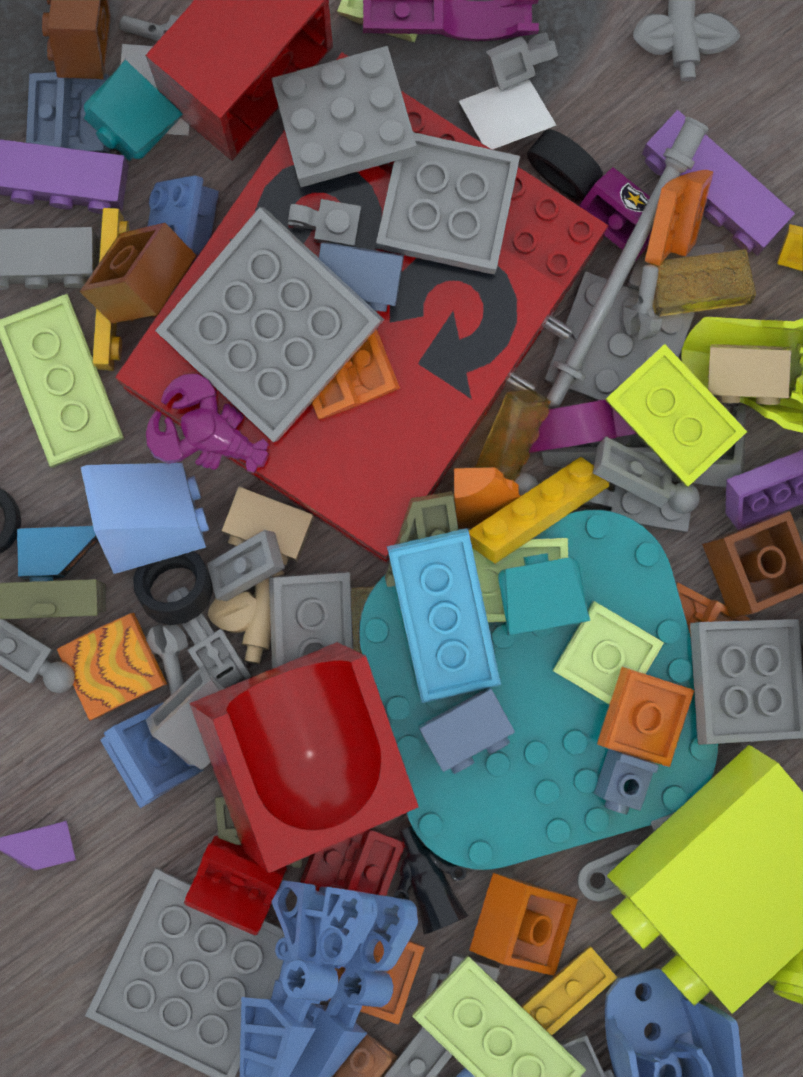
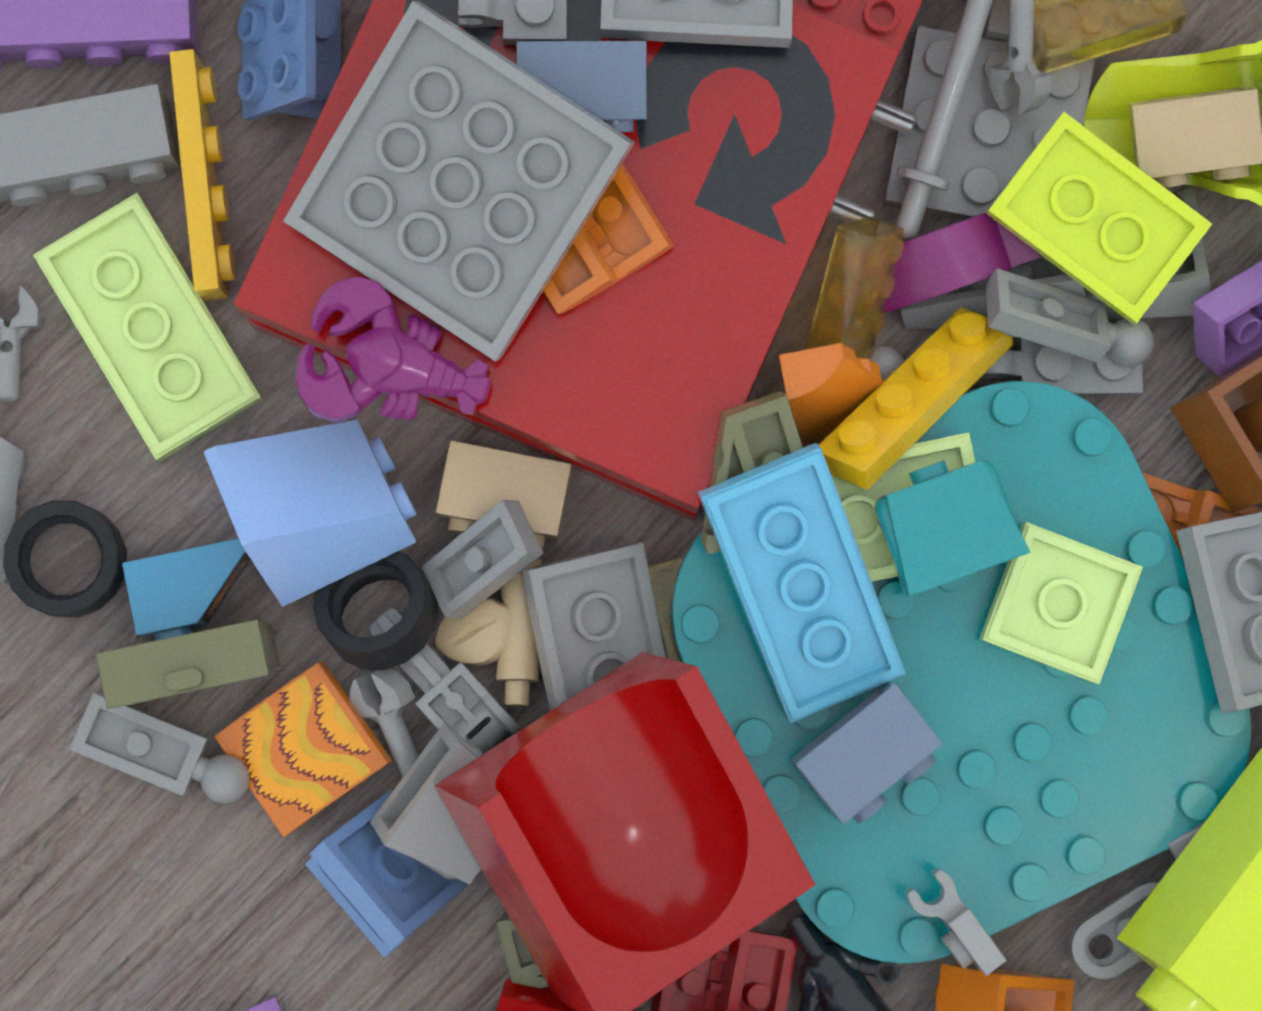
camera: 10 degrees left, 0 degrees up
dark orange brick [79,222,197,323] -> none
sand blue brick [594,749,659,815] -> none
orange plate [597,667,694,767] -> none
none -> light grey plate [904,867,1007,976]

